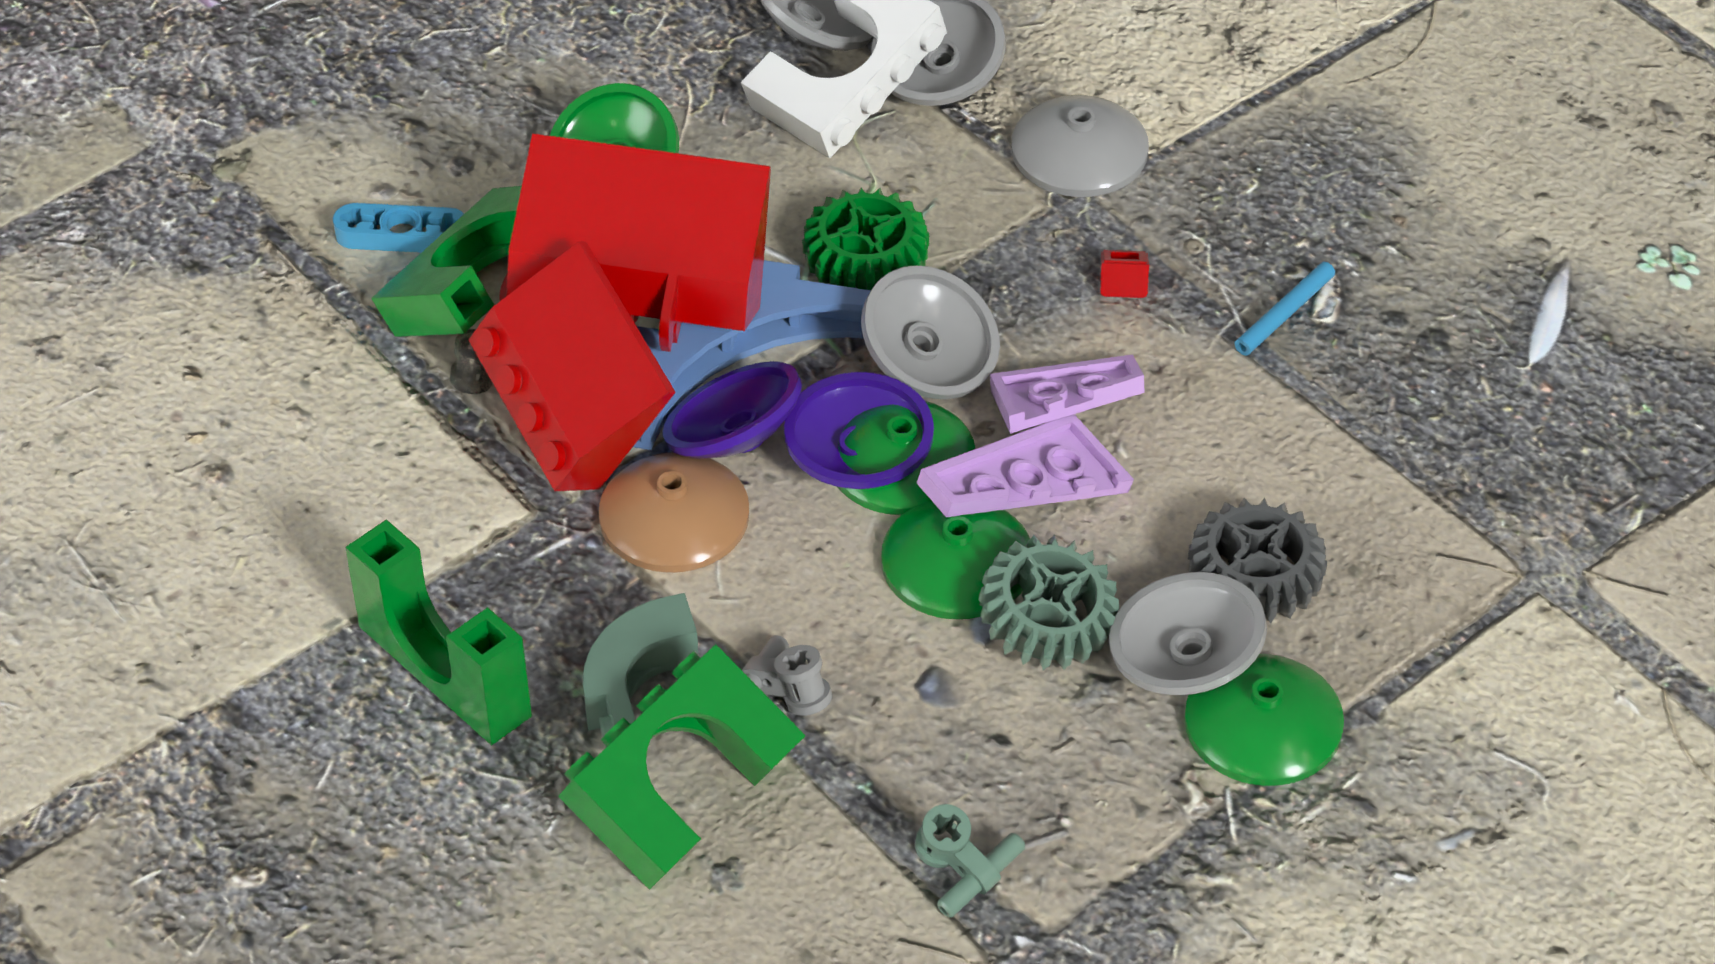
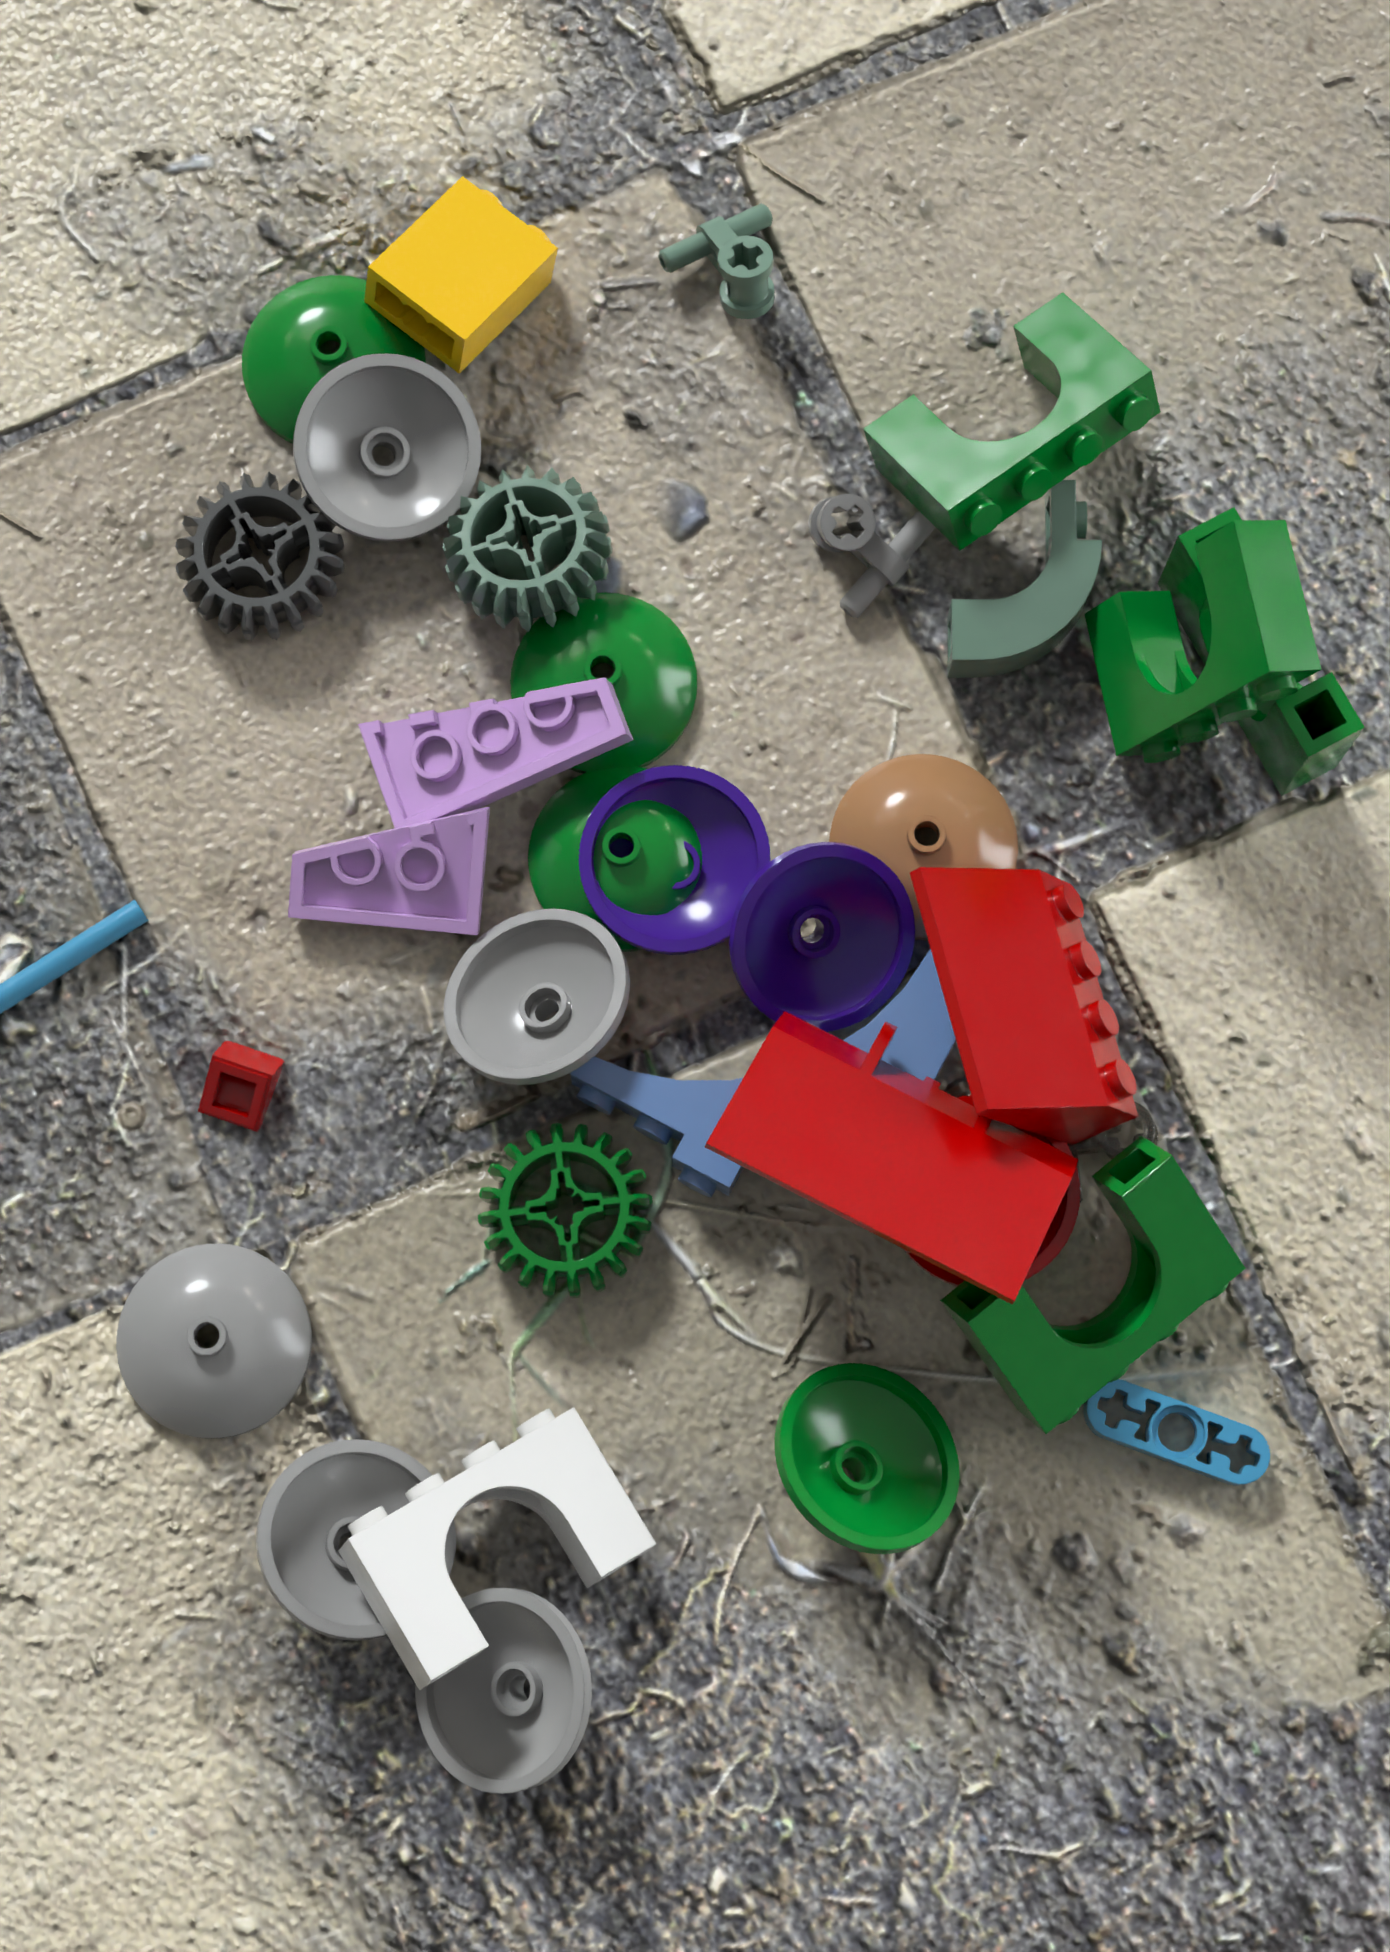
camera: 165 degrees left, 30 degrees up
none -> yellow brick [364,176,558,374]
none -> green arch [1084,520,1322,763]

